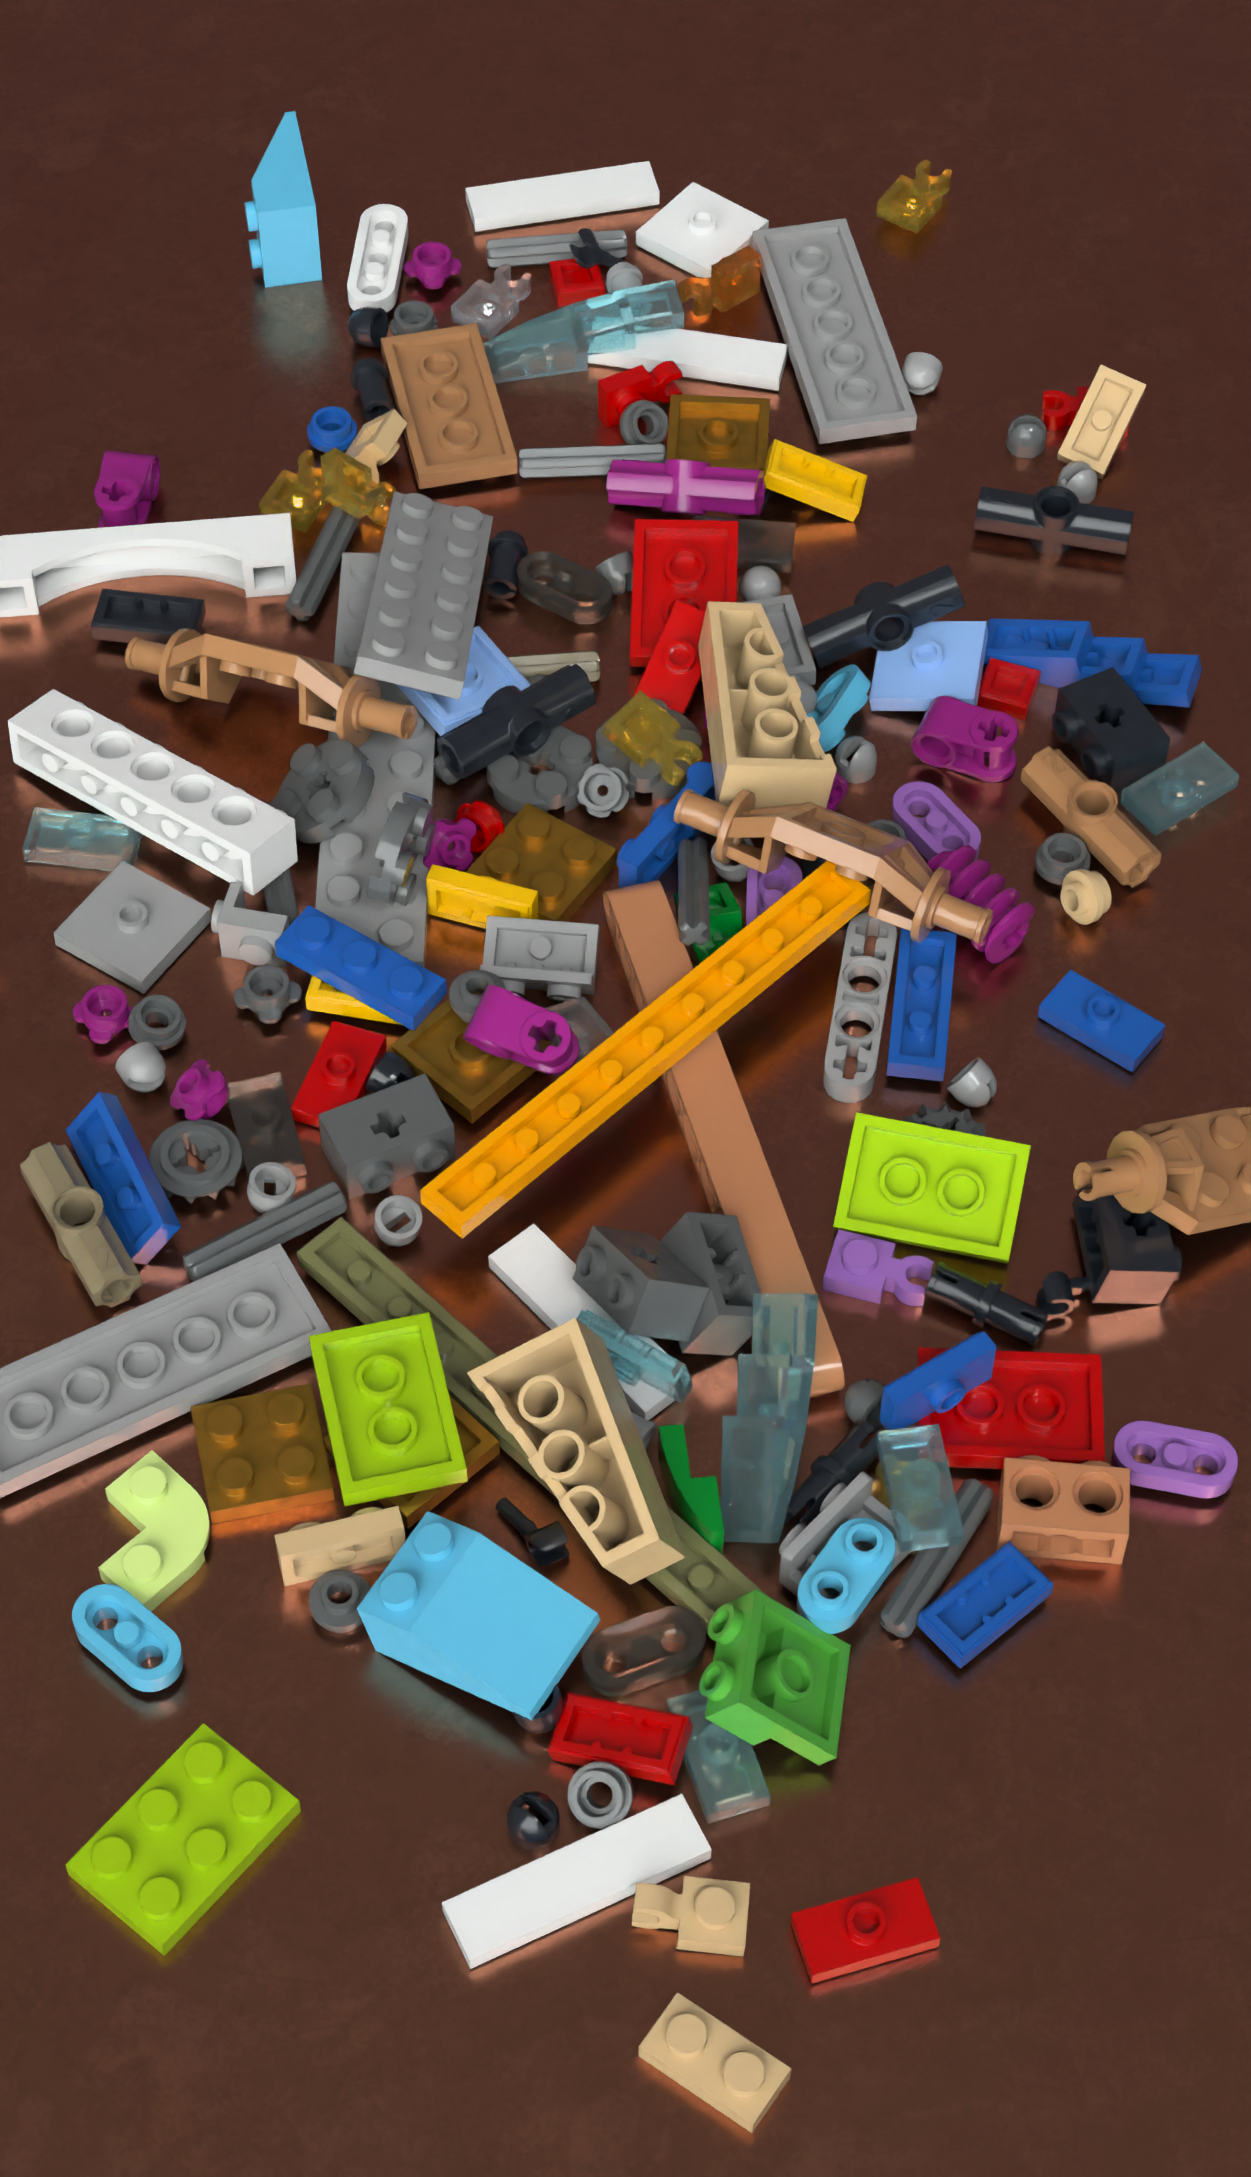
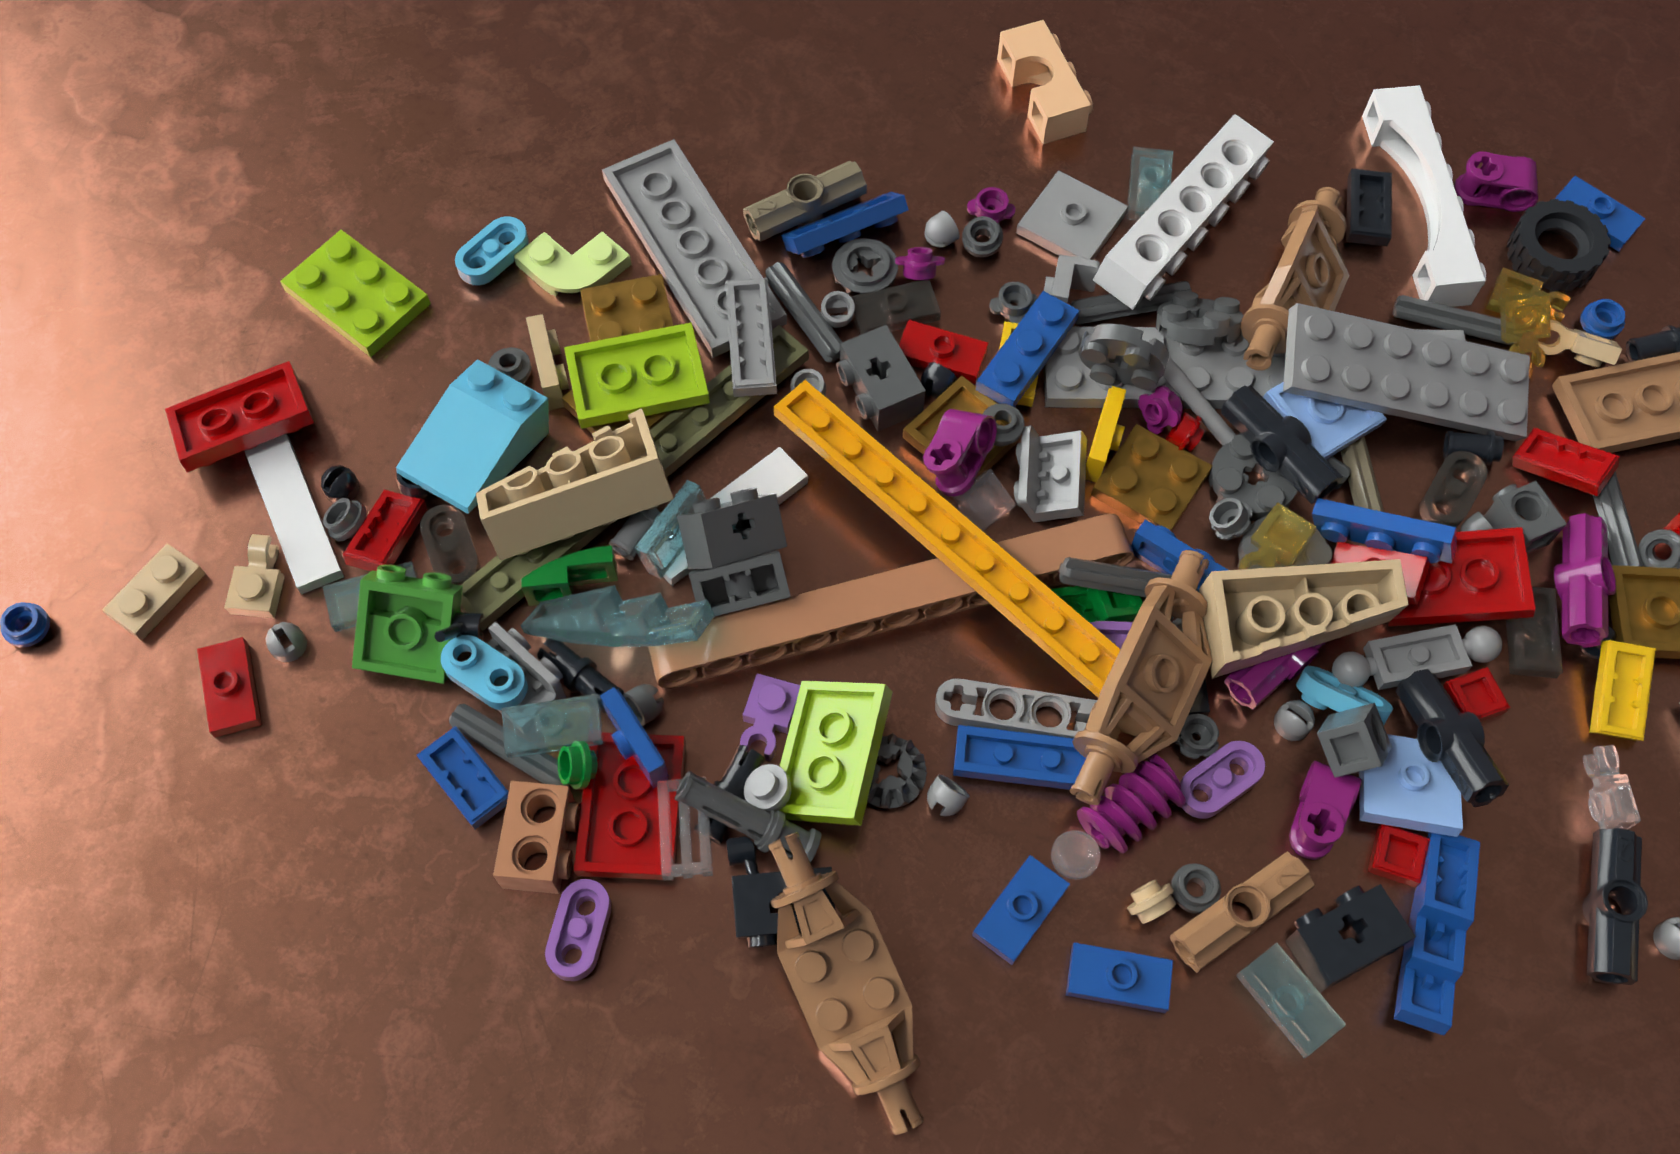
camera: 90 degrees right, 10 degrees up
none -> red plate [165,361,314,473]
none -> light grey hinge [265,622,307,662]
none -> black hand [434,612,484,642]
none -> green plate [558,741,598,790]
none -> clear tile [657,777,713,881]
none -> dark grey pin [675,771,821,862]
none -> light grey plate [725,278,777,397]
none -> light grey plate [744,764,791,812]
none -> clear plate [1051,830,1100,880]
none -> blue plate [1066,943,1173,1013]
none -> light grey bar [1148,338,1236,446]
none -> blue plate [1312,498,1457,563]
none -> dark grey brick [1317,703,1392,778]
none -> red tile [1443,667,1511,722]
none -> dark grey brick [1484,481,1567,554]
none -> black tyre [1507,199,1611,292]
none -> red plate [1512,427,1620,497]
none -> blue plate [1555,176,1646,252]
none -> clear plate [1583,745,1641,830]

